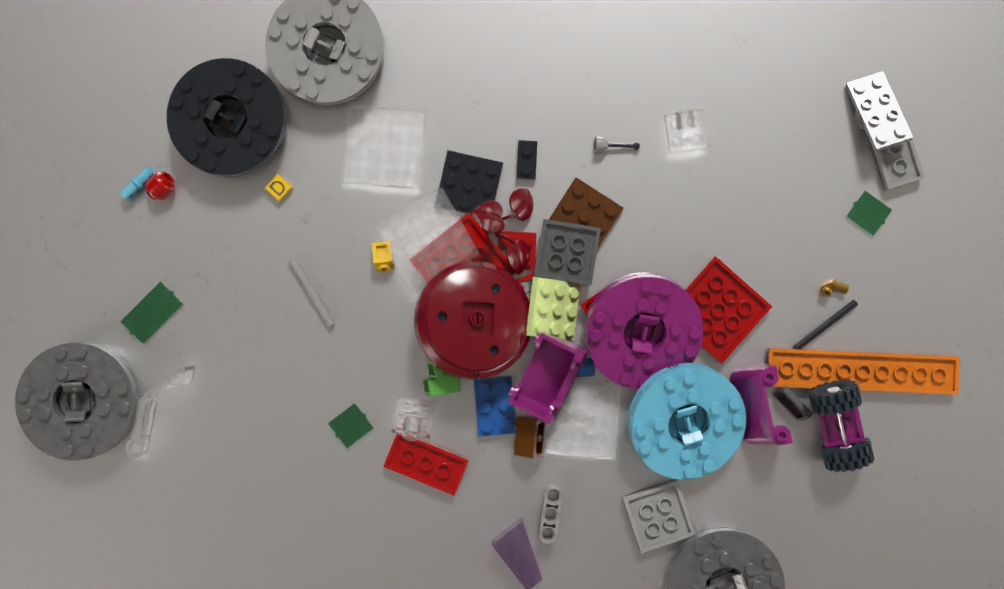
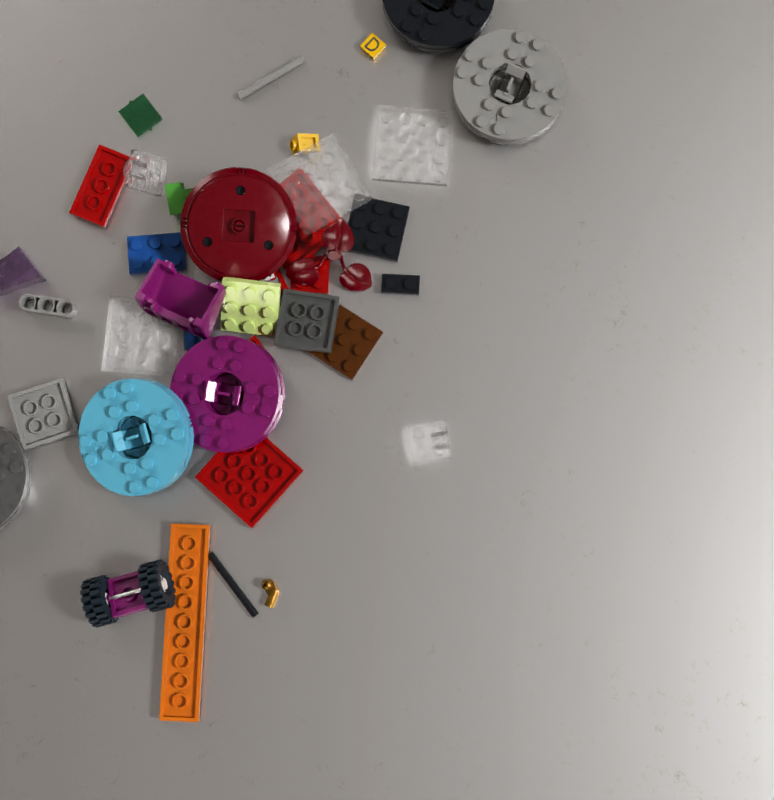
camera: 90 degrees right, 5 degrees down
reddish brown brick [514,415,547,459] -> none
hinge [594,137,640,152] -> none
magenta windscreen [730,363,793,445] -> none
dark grey tile [774,386,813,421] -> none
plate [845,72,913,152] -> none
clear green piece [846,191,892,235] -> none
light grey plate [873,126,925,190] -> none

